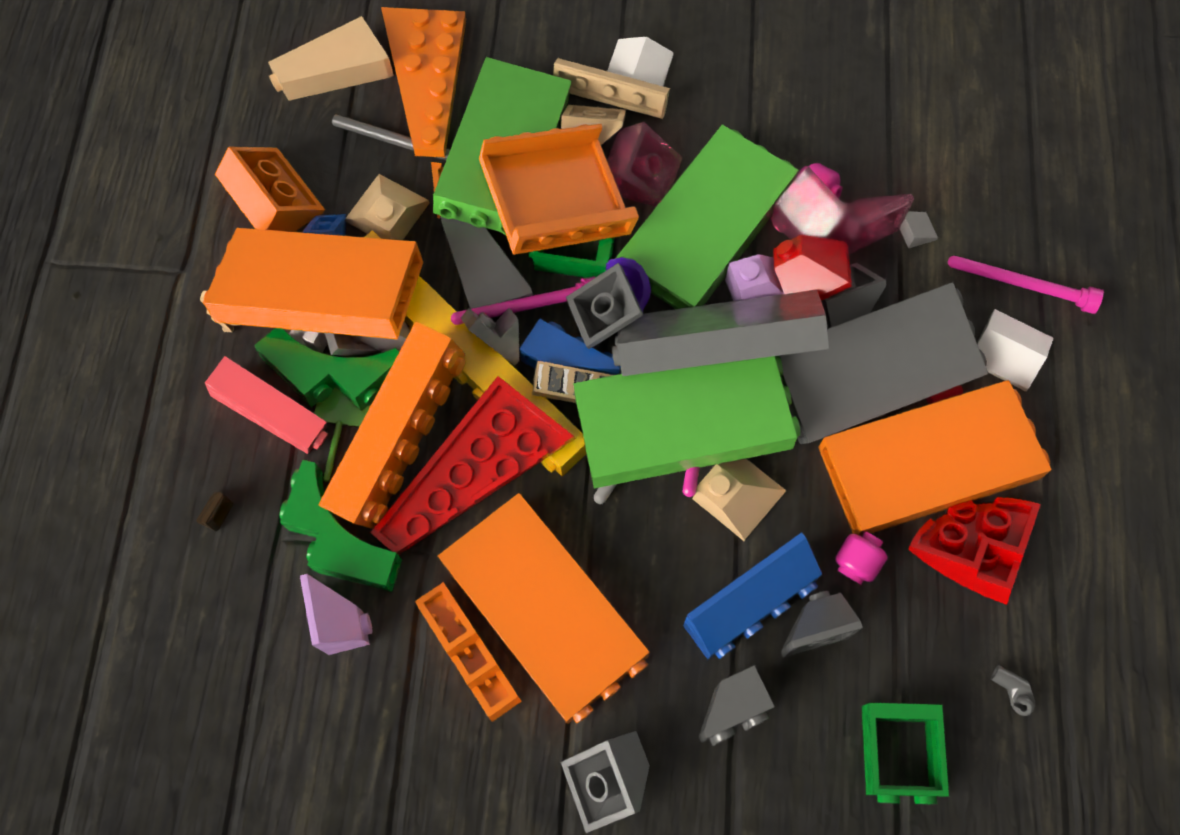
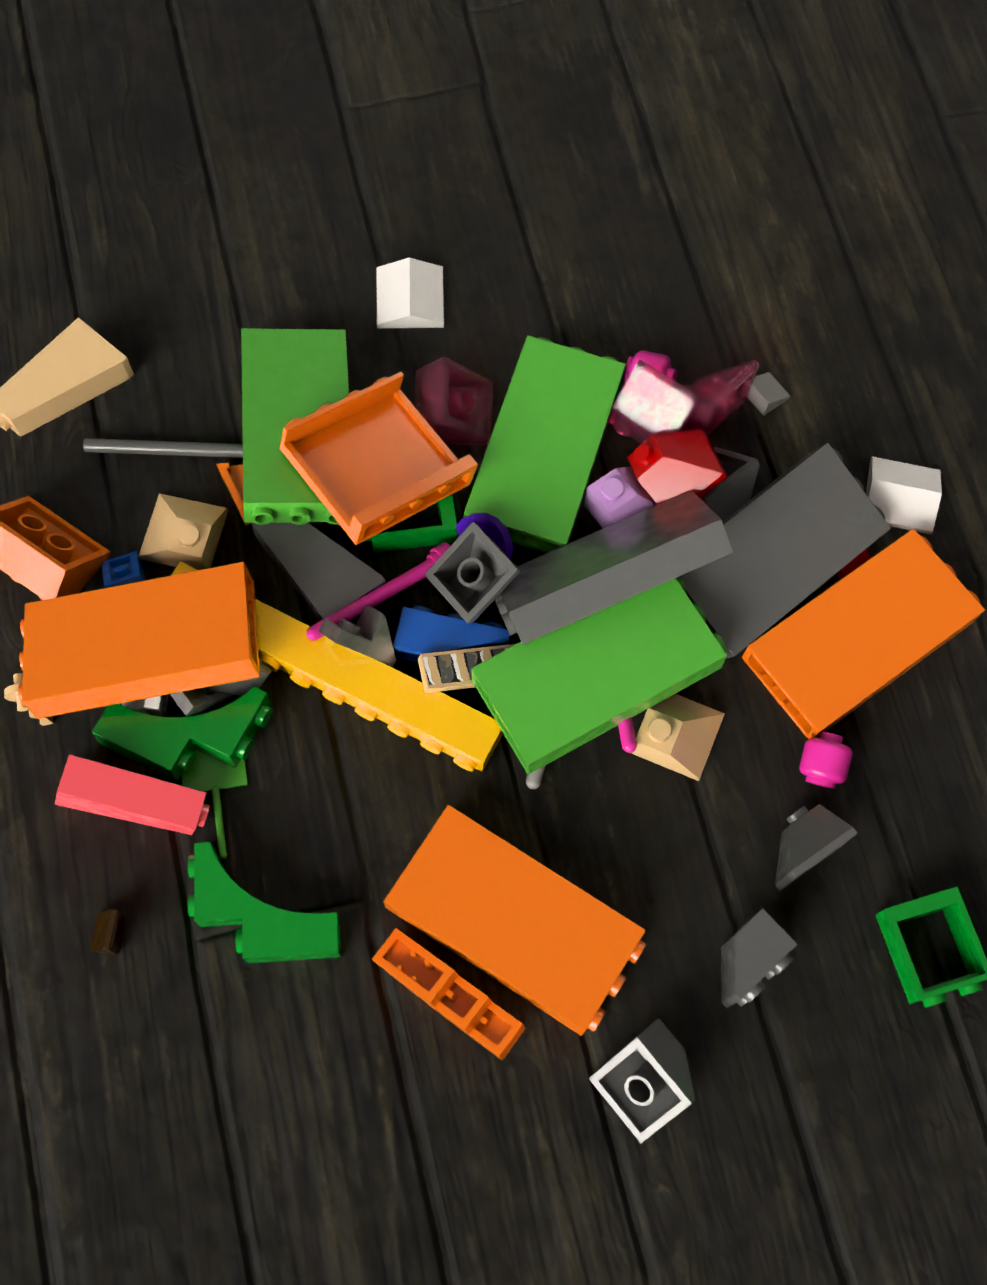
camera: 25 degrees left, 0 degrees up
lavender slope [300,574,372,655] -> none
orange brick [318,321,465,529] -> none
red wing [370,376,576,555] -> none
orange wing [381,7,466,158] -> none
tan tile [553,58,670,119] -> none
tan slope [561,105,626,145] -> none
blue slope [683,532,822,660] -> none
red brick [909,497,1041,605] -> none
dark pink piece [948,256,1104,314] -> none

